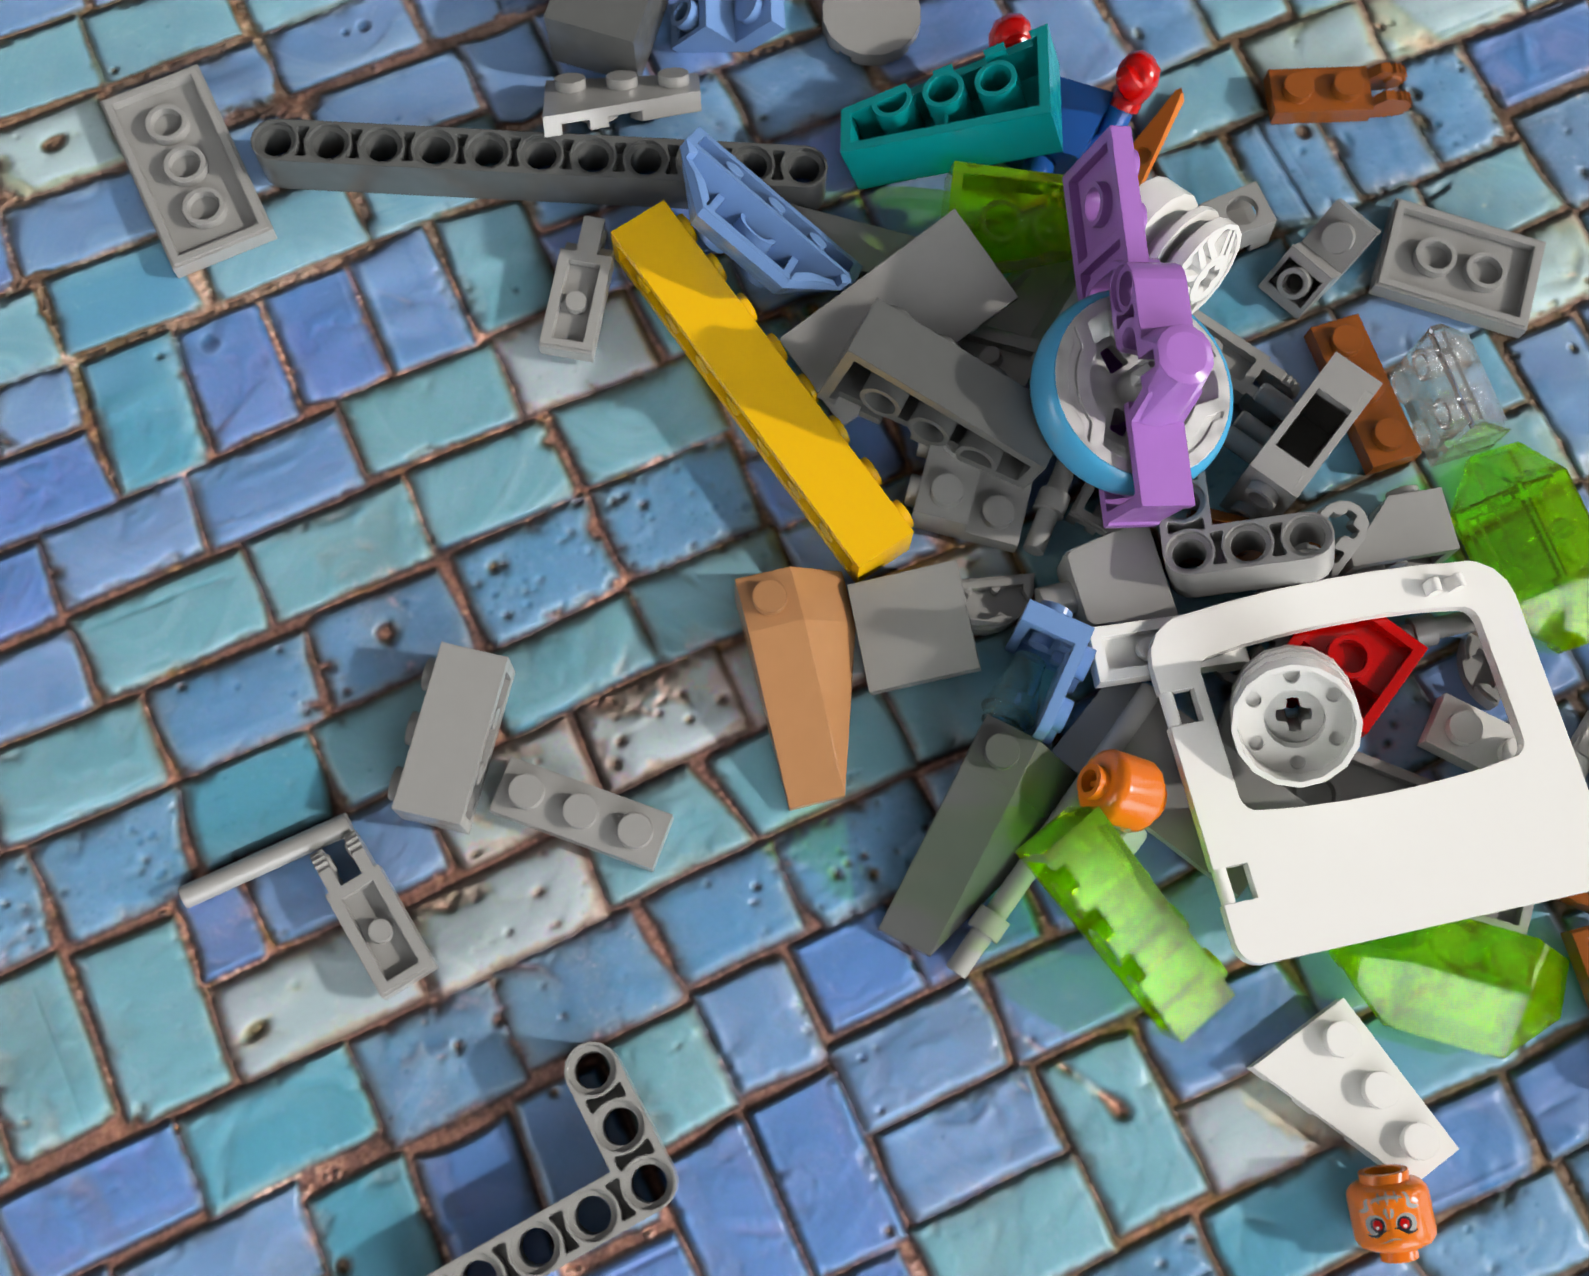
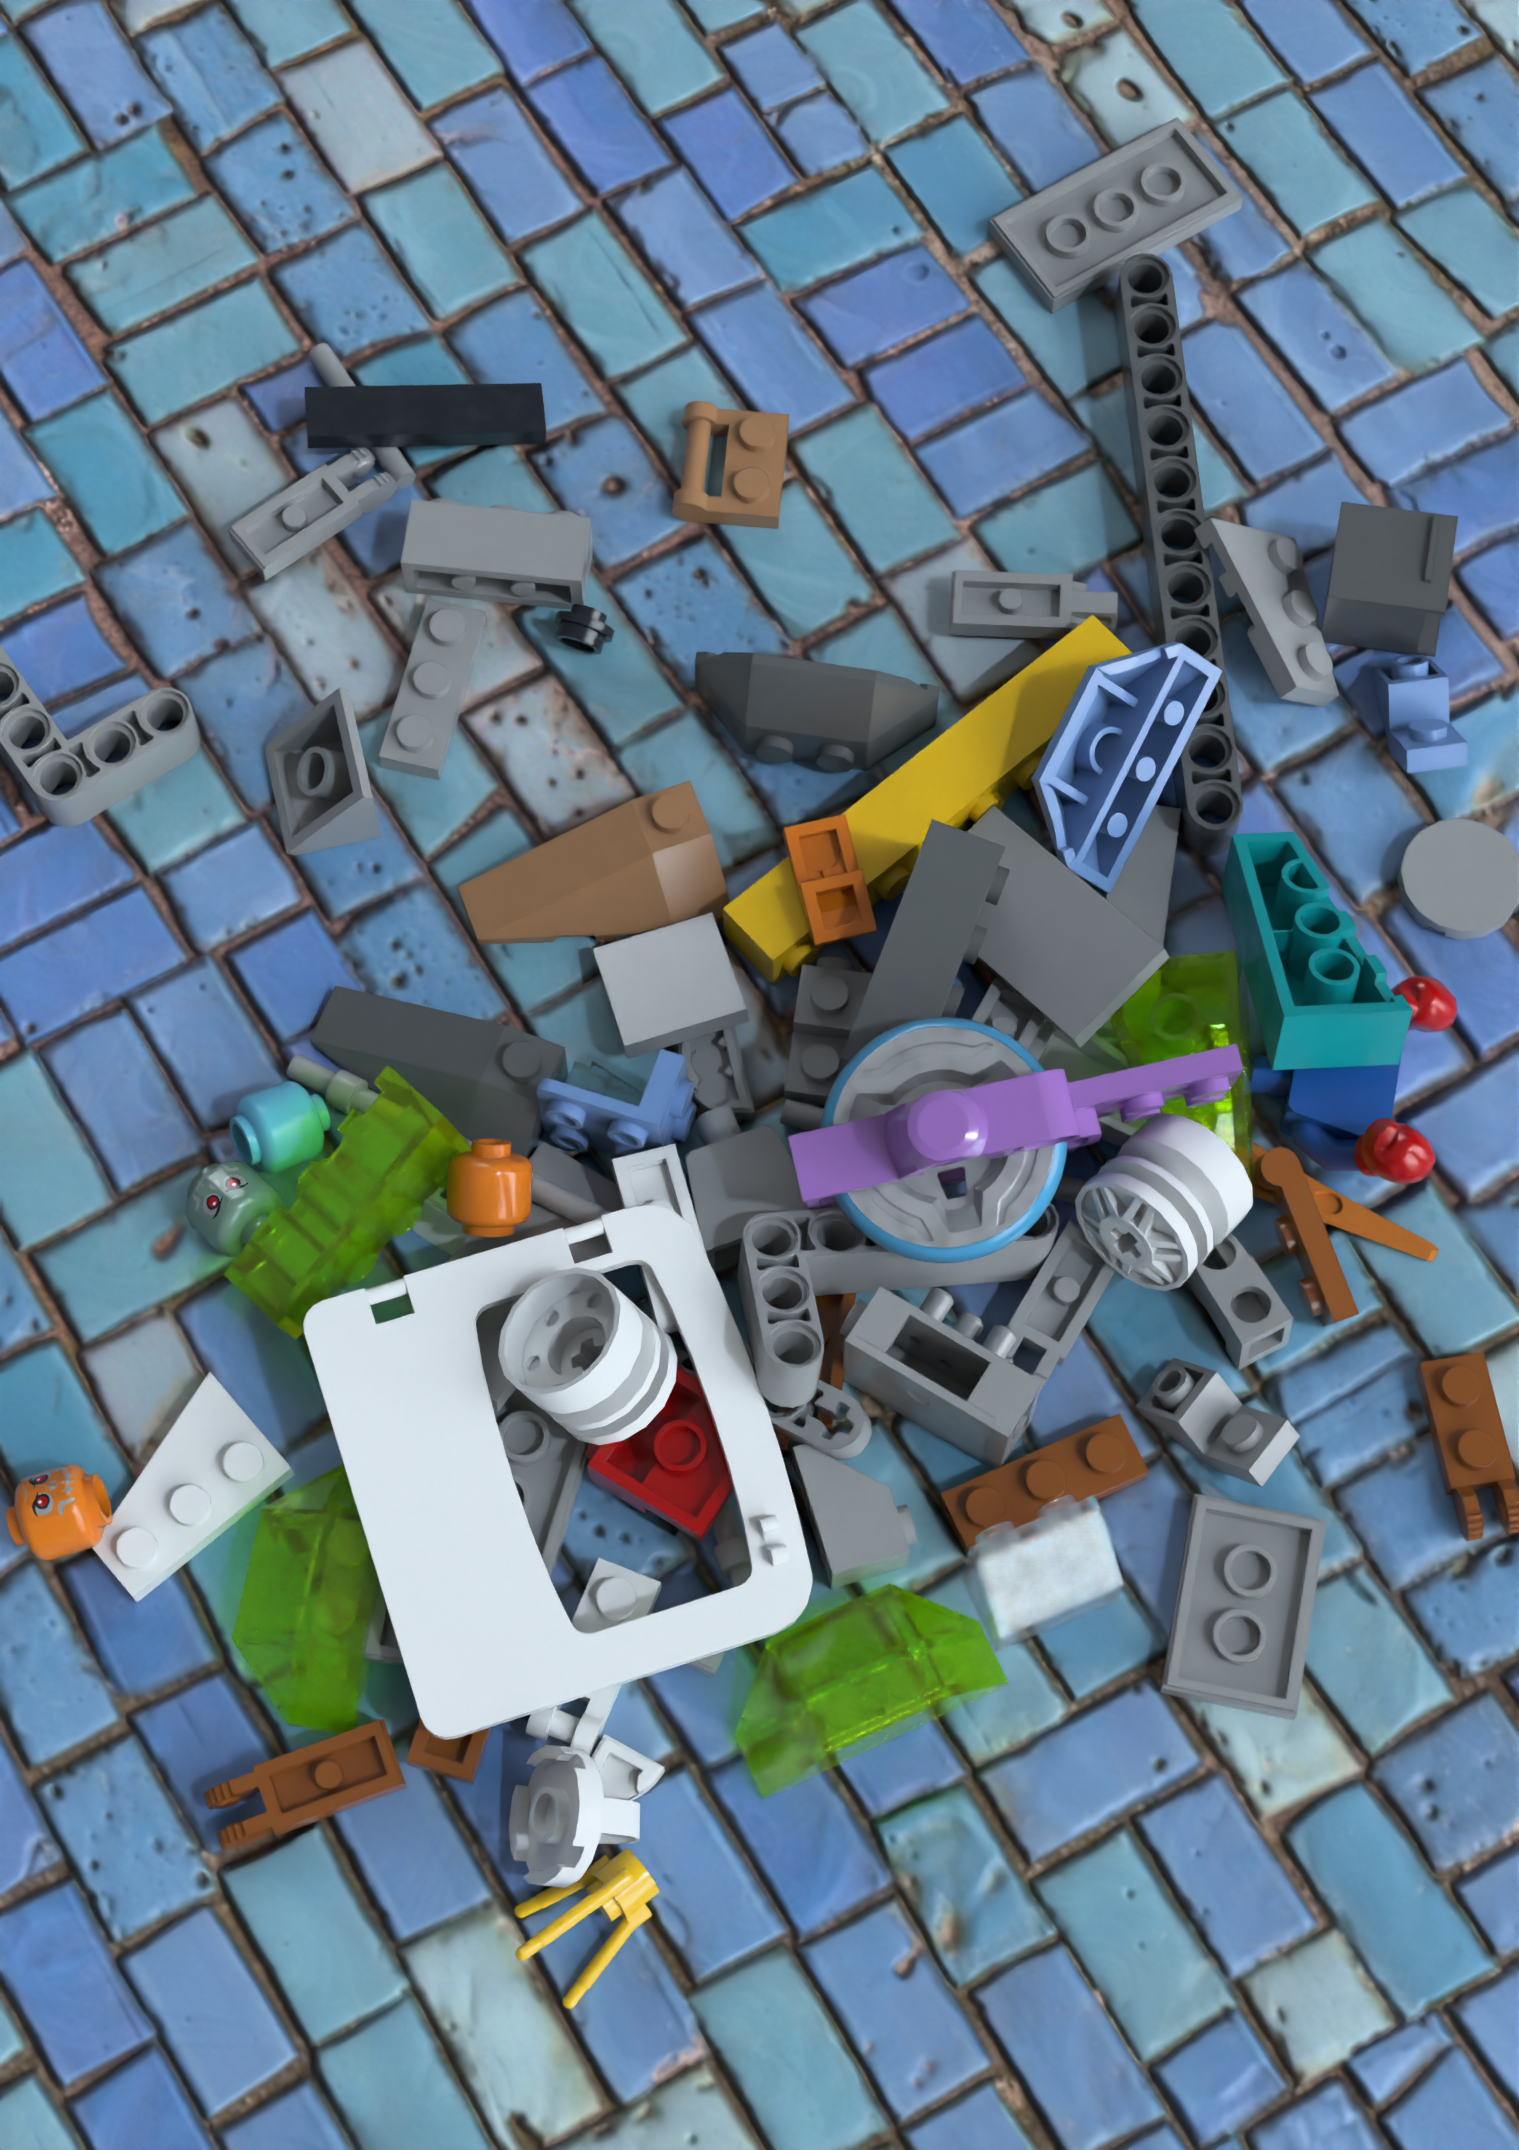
camera: 90 degrees right, 5 degrees down
none -> sand green head [186,1161,283,1257]
none -> medium azure head [229,1081,331,1174]
none -> light grey slope [264,688,382,856]
none -> black tile [304,383,546,448]
none -> black plate [554,604,614,654]
none -> medium nougat plate [672,401,789,529]
none -> dark grey wedge [695,652,940,773]
none -> orange slope [783,814,877,947]
none -> dark orange plate [1251,1147,1359,1327]

